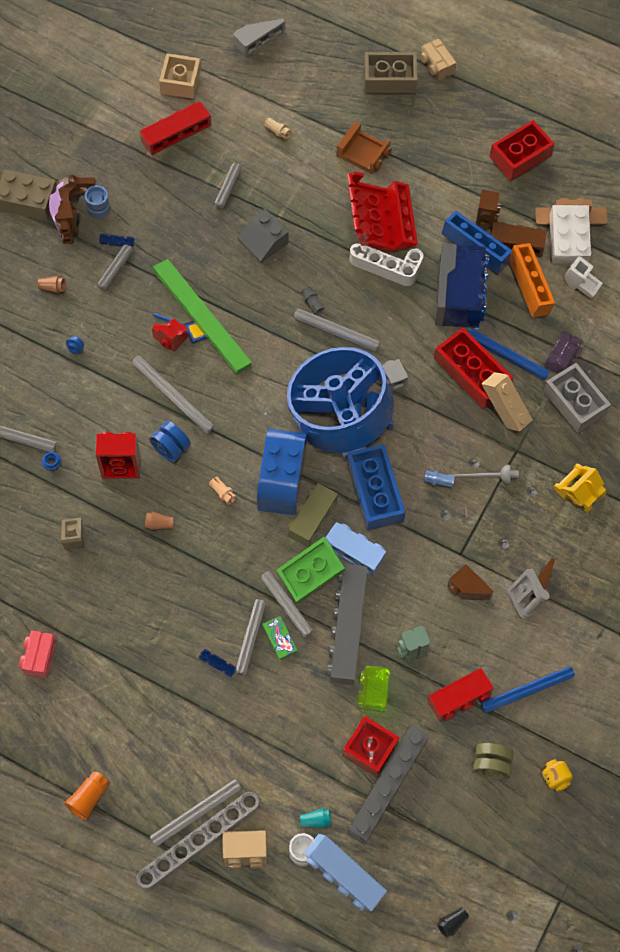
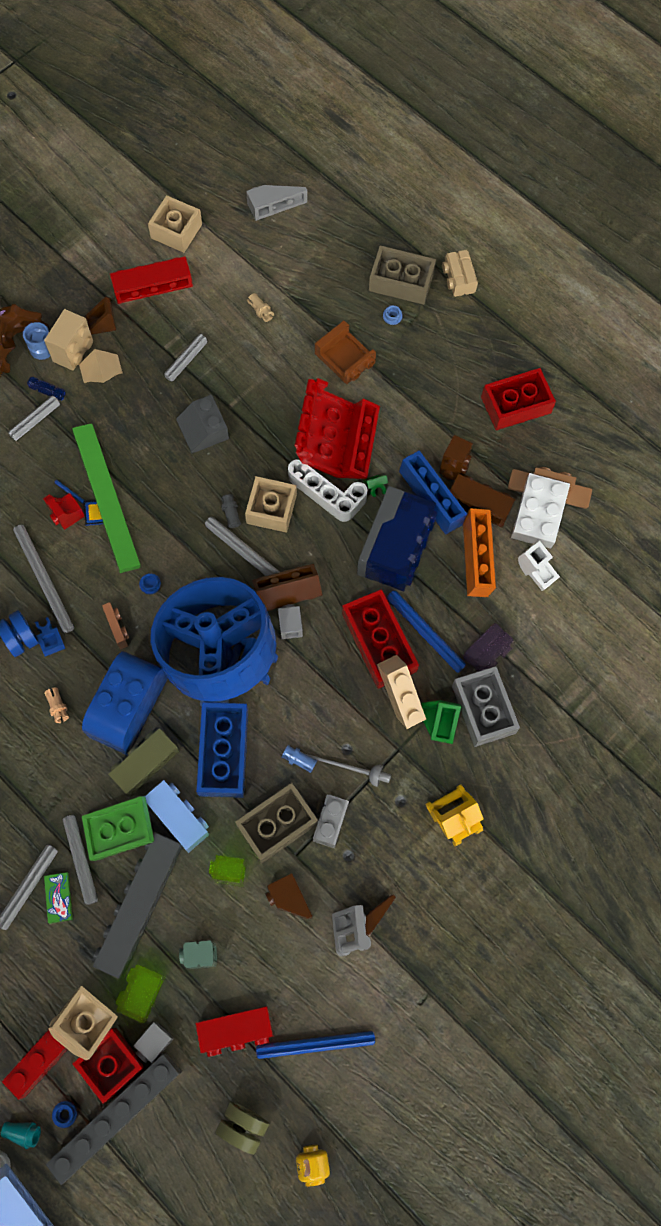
camera: 15 degrees right, 5 degrees up
none -> red brick [2,1030,68,1100]
none -> blue plate [35,617,65,657]
none -> tan brick [44,309,93,371]
none -> tan slope [48,986,118,1060]
none -> blue plate [52,1101,77,1128]
none -> tan slope [79,349,123,383]
none -> reddish brown slope [84,297,116,335]
none -> nougat plate [102,602,129,650]
none -> light grey brick [134,1022,174,1063]
none -> blue plate [139,574,161,594]
none -> clear neon green piece [209,855,247,887]
none -> dark tan brick [235,783,318,864]
none -> tan brick [245,476,297,533]
none -> reddish brown brick [252,563,322,611]
none -> light grey brick [313,794,349,848]
none -> green tile [363,474,388,497]
none -> medium blue plate [383,305,402,325]
none -> green slope [421,700,461,744]

